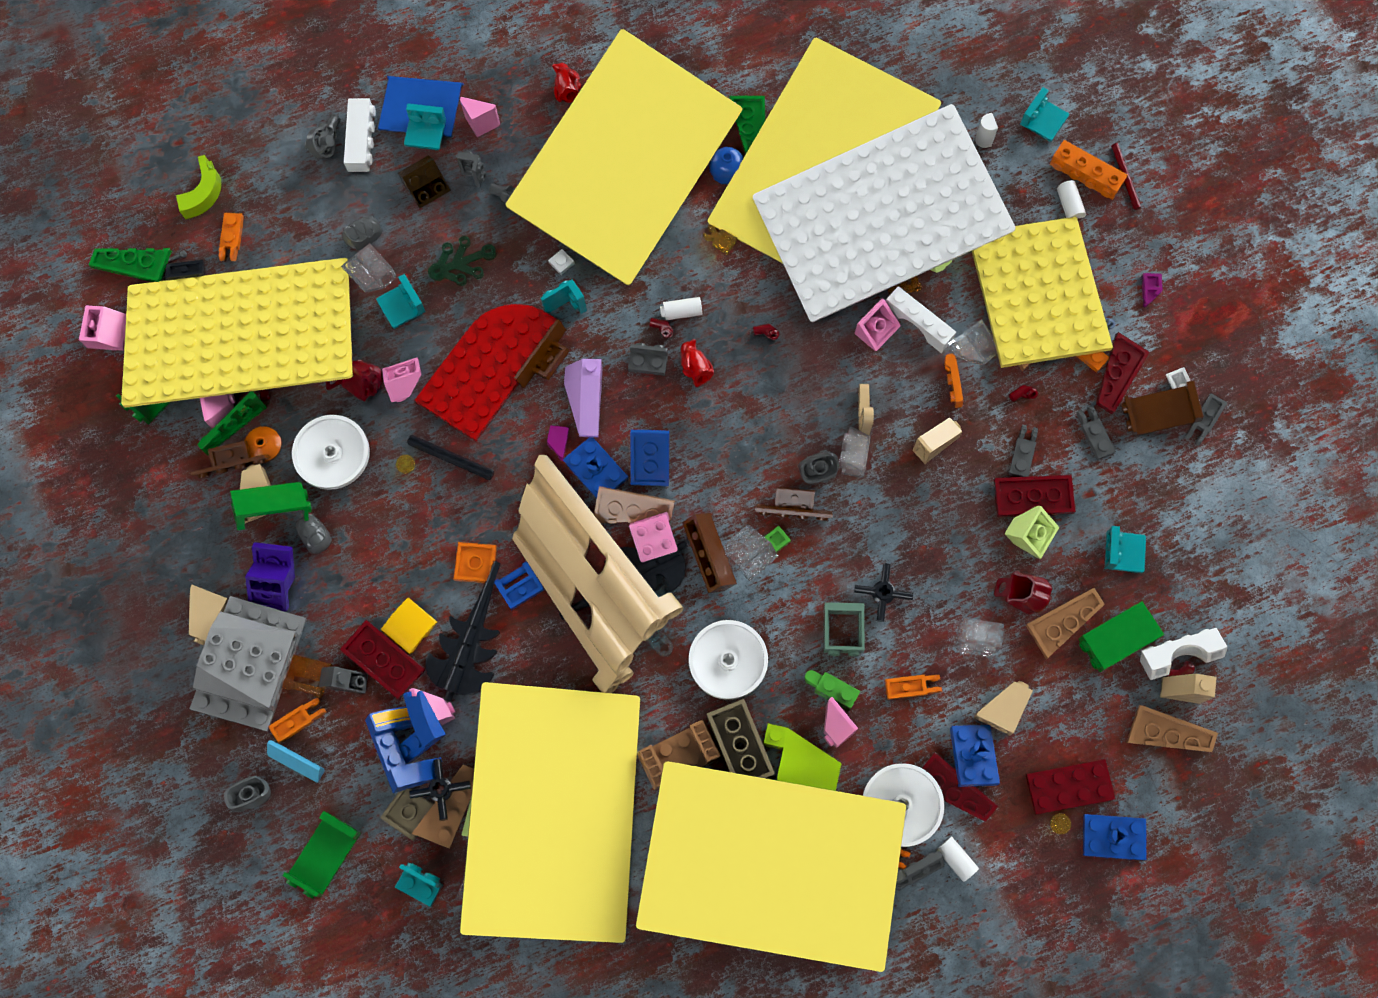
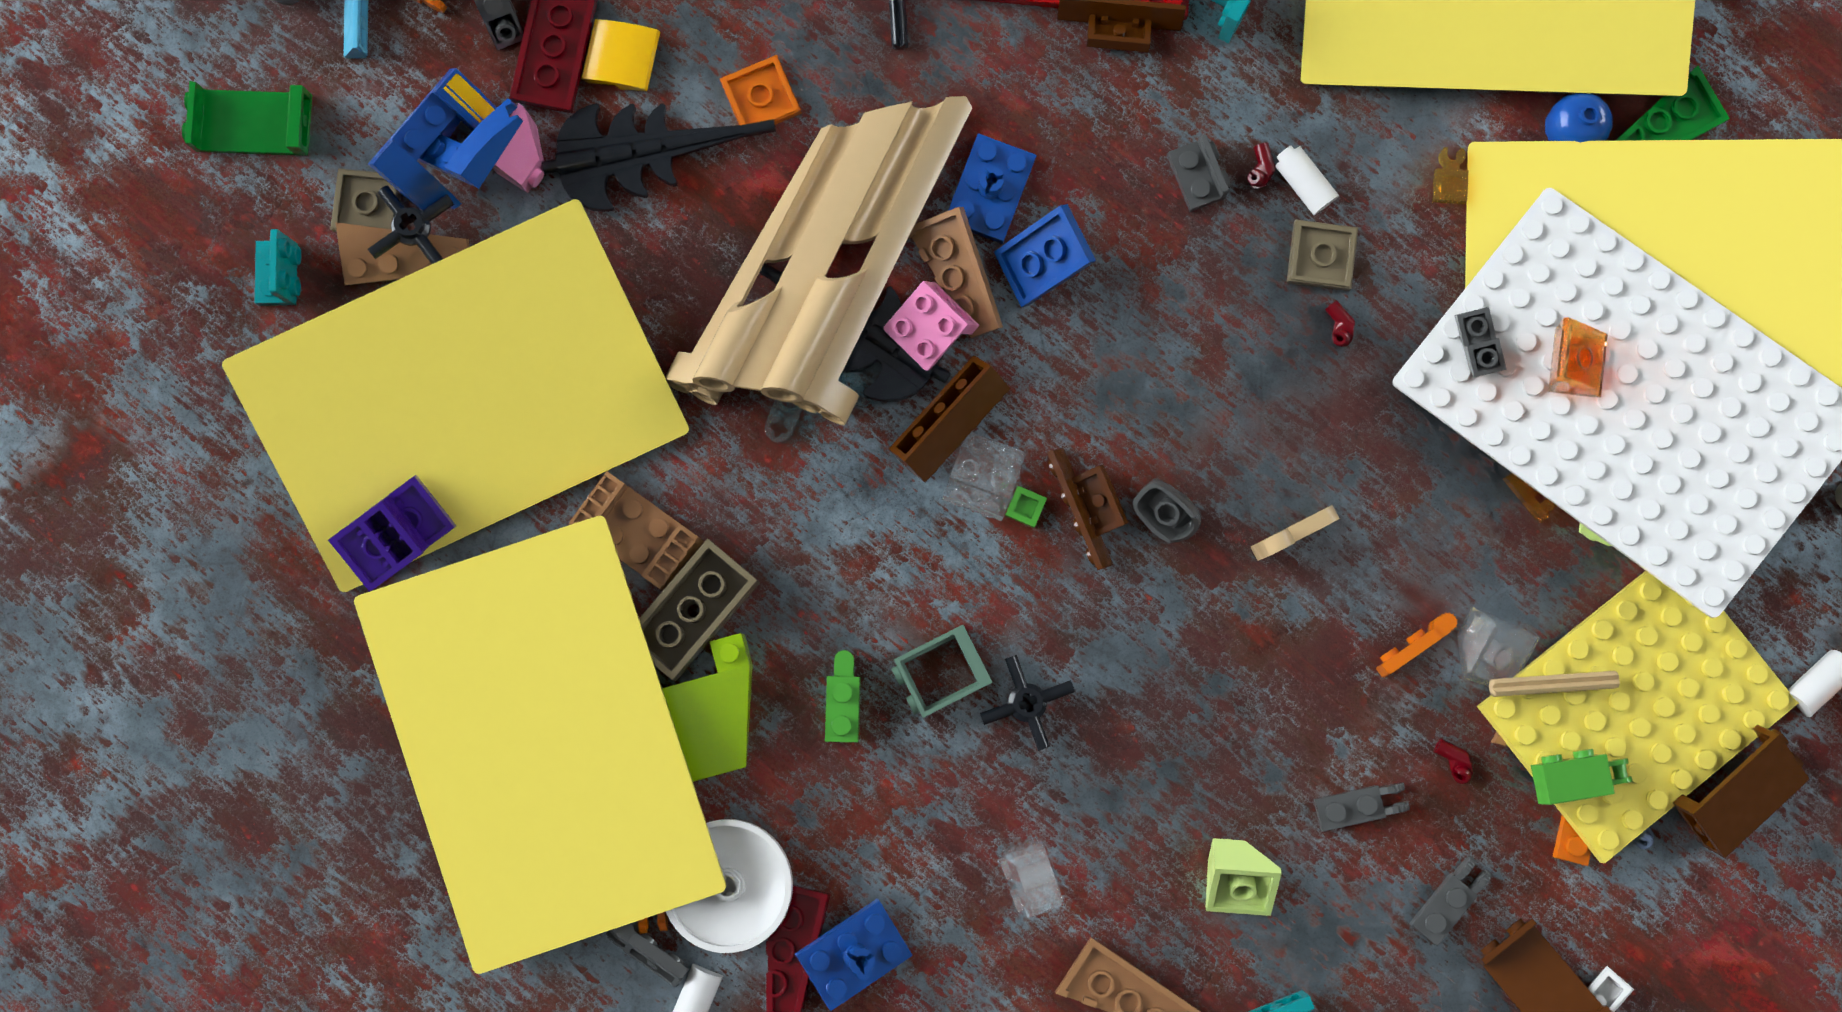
camera: 60 degrees right, 10 degrees up
blue plate [494,561,544,611] -> none
magenta tile [547,425,569,461] -> none
lavender wedge [564,359,603,437] -> none
red animal [681,339,714,387] -> none
white dish [689,620,768,700] -> none
bright pink slope [824,697,858,748] -> none
clear slope [838,427,871,478] -> none
bright pink slope [855,299,901,351] -> none
orange hinge [884,675,942,700] -> none
white arch [886,286,956,353] -> none
slope [913,418,962,464] -> none
tan slope [974,681,1033,736] -> none
dark red plate [994,475,1076,517] -> none
dark red piece [994,571,1053,614] -> none
dark red wing [1096,332,1150,414] -> none
magenta tile [1141,273,1163,307] -> none
none -> dark purple bracket [328,475,456,592]
none -> dark tan tile [1287,219,1358,291]
none -> dark grey slope [1454,307,1507,378]
none -> tan axle [1489,671,1620,697]
none -> bright green brick [1531,749,1633,805]
none -> clear orange slope [1548,317,1608,397]
none -> reddish brown panel [1673,724,1810,858]

